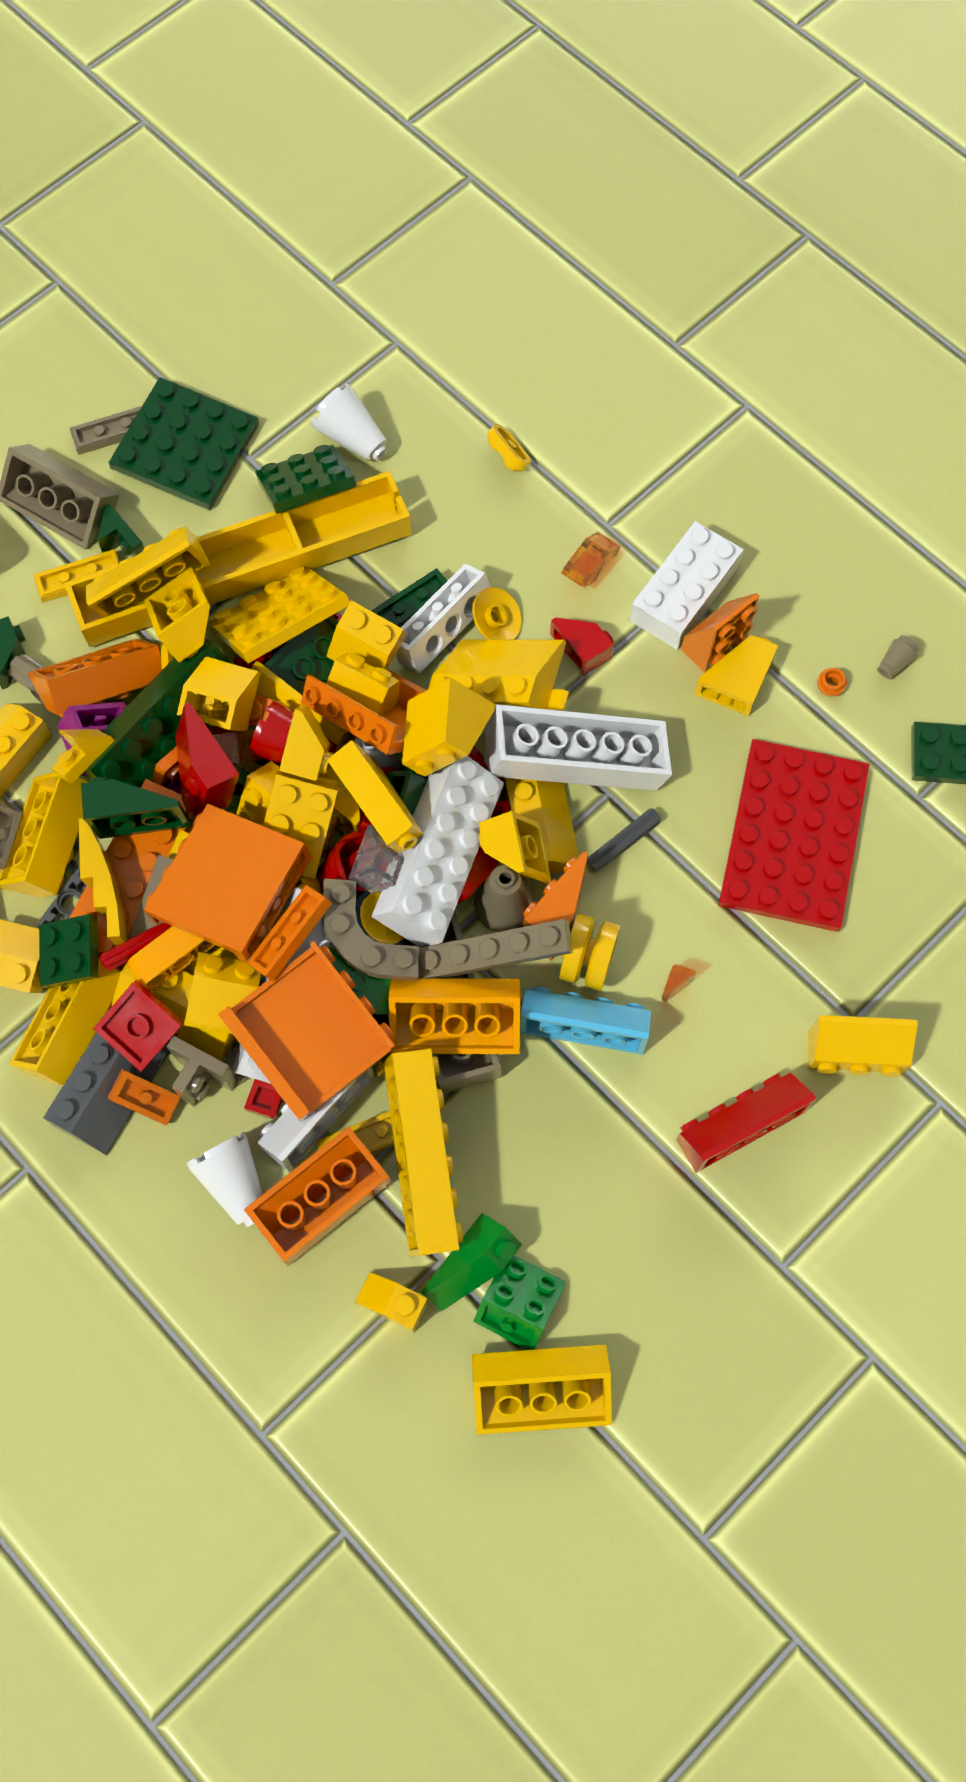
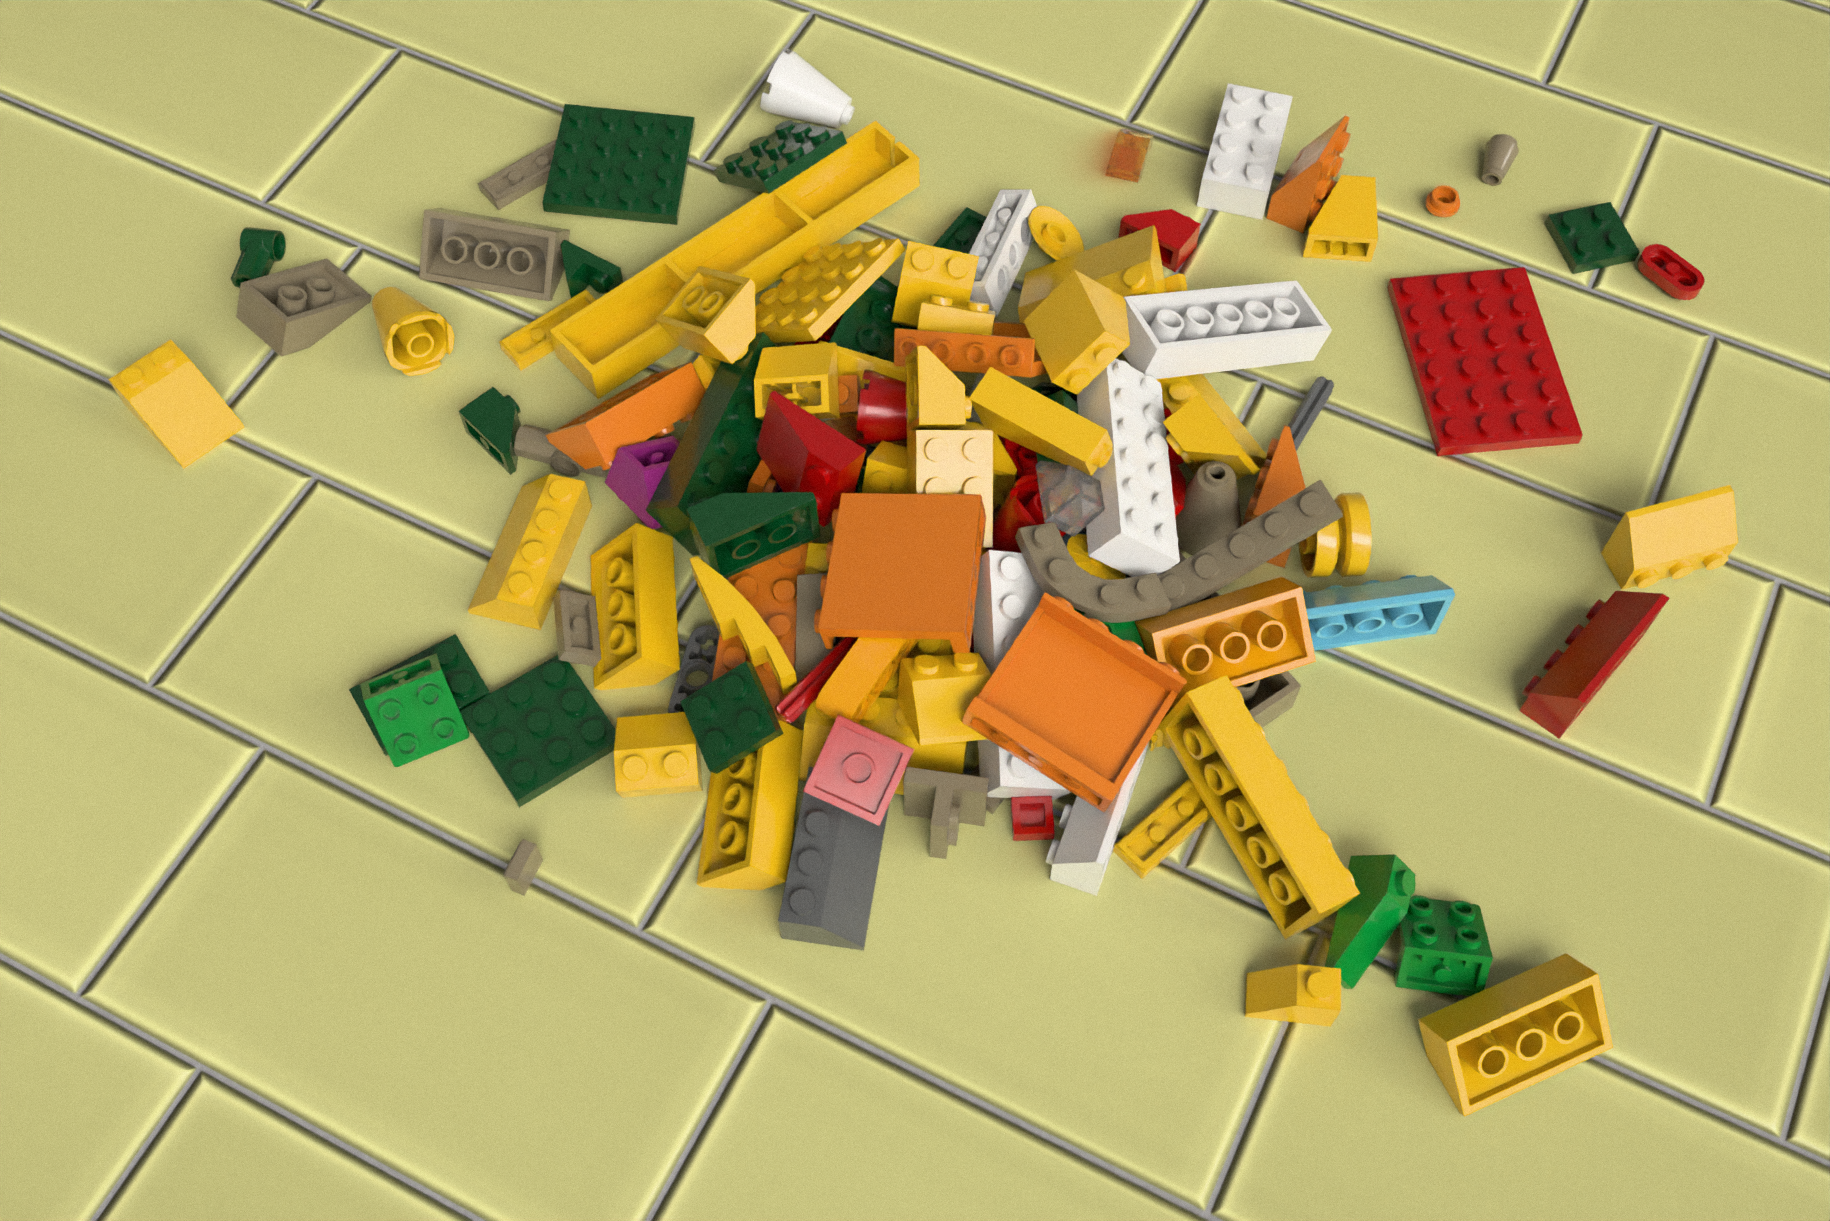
camera: 20 degrees left, 10 degrees down
yellow slope [51,729,115,784] -> none
yellow slope [86,526,211,617] -> none
orange plate [107,1069,180,1126] -> none
white cone [186,1132,263,1228] -> none
orange slope [244,1126,391,1266] -> none
orange plate [246,885,332,982] -> none
yellow plate [487,424,531,472] -> none
clear orange slope [661,964,696,1002] -> none

